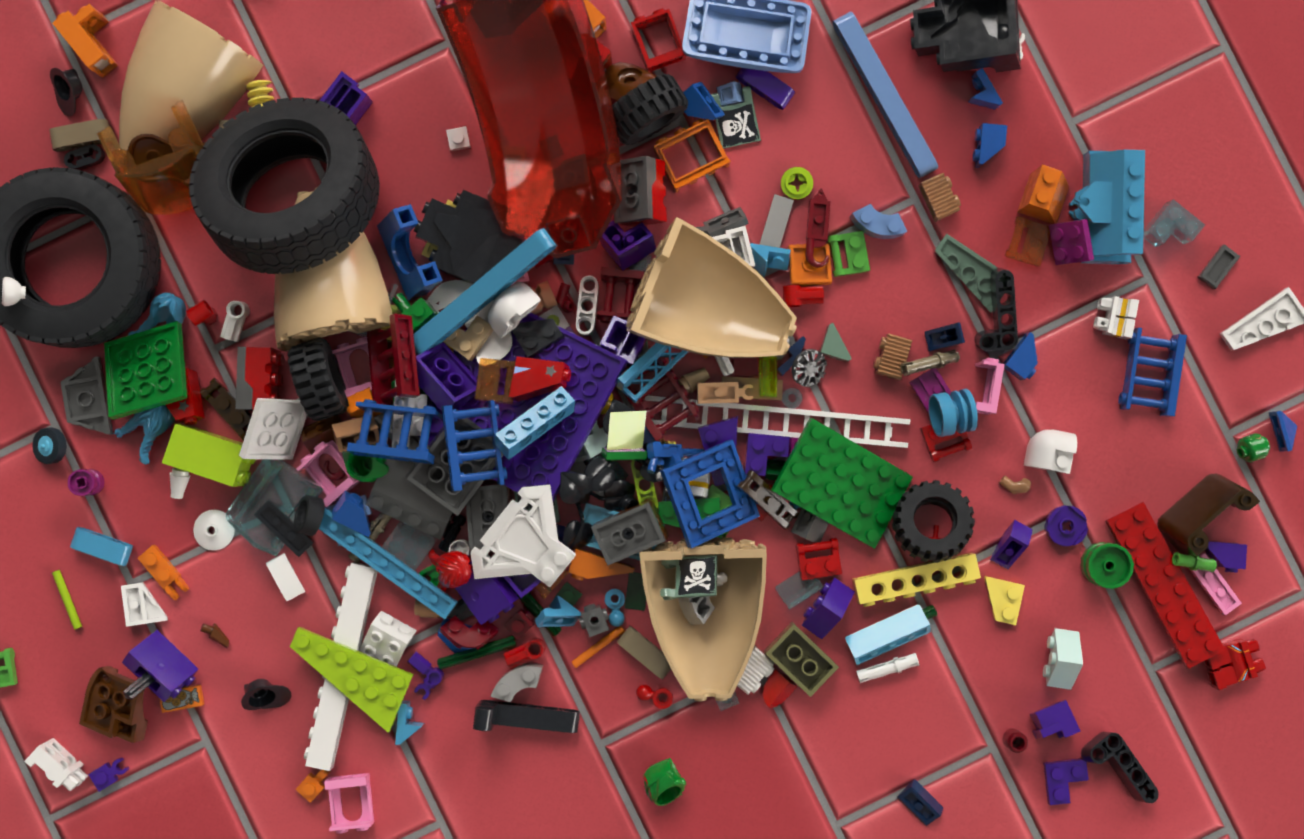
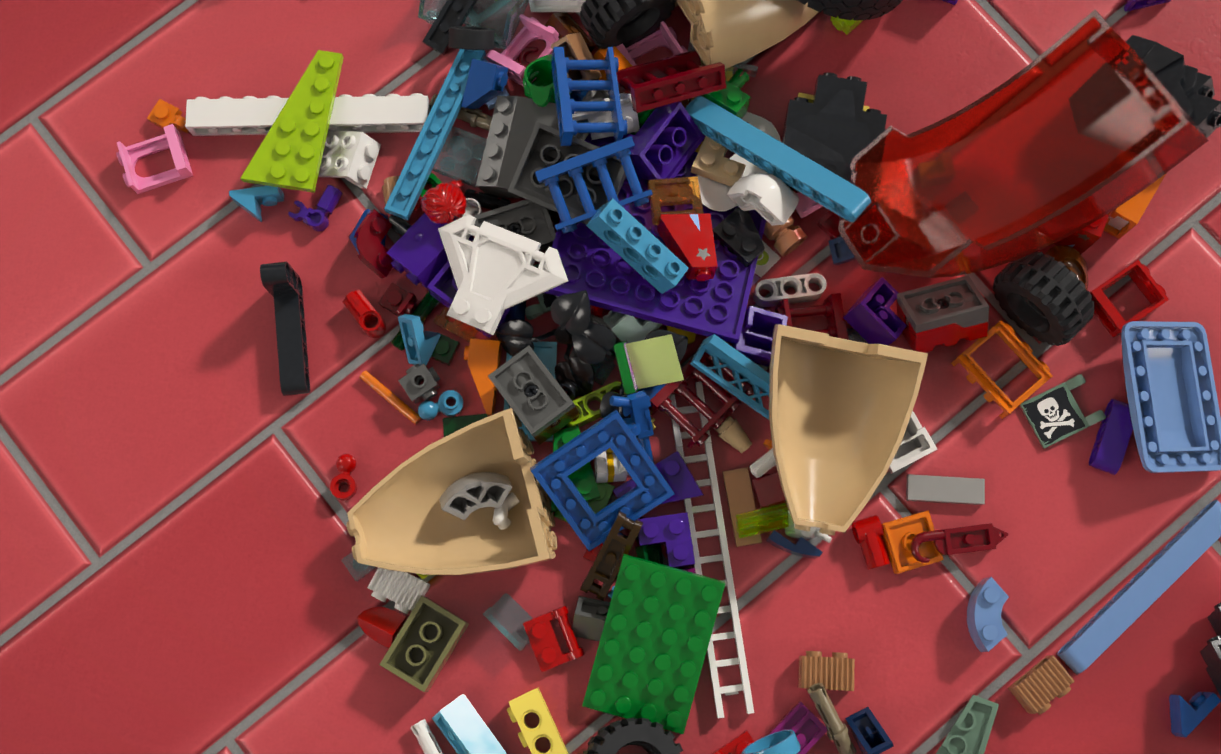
camera: 75 degrees right, 10 degrees down
black piece [241,679,291,710] -> none
white slope [266,553,305,601] -> none
blue arch [377,204,443,301] -> none
dark green axle [437,636,516,670] -> none
white plate [446,126,471,151] -> none
light grey brick [491,663,543,702] -> none
dark red arm [556,283,575,313] -> none
dark tan beam [617,626,671,680] -> none
green piece [643,758,686,806] -> none
flag [660,555,717,600] -> none
blue slope [683,82,725,120] -> none
dark grey plate [696,207,749,237] -> none
light nougat plate [697,382,753,404] -> none
light blue slope [716,81,744,107] -> none
dark azure slope [750,243,791,276] -> none
lime gear [781,167,813,200] -> none
clear light blue plate [782,388,802,408] -> none
dark grey wheel [791,349,827,387] -> none
dark purple brick [802,578,855,639] -> none
sand green slope [819,323,852,362] -> none
bright green plate [828,231,870,277] -> none
blue slope [973,123,1007,168] -> none

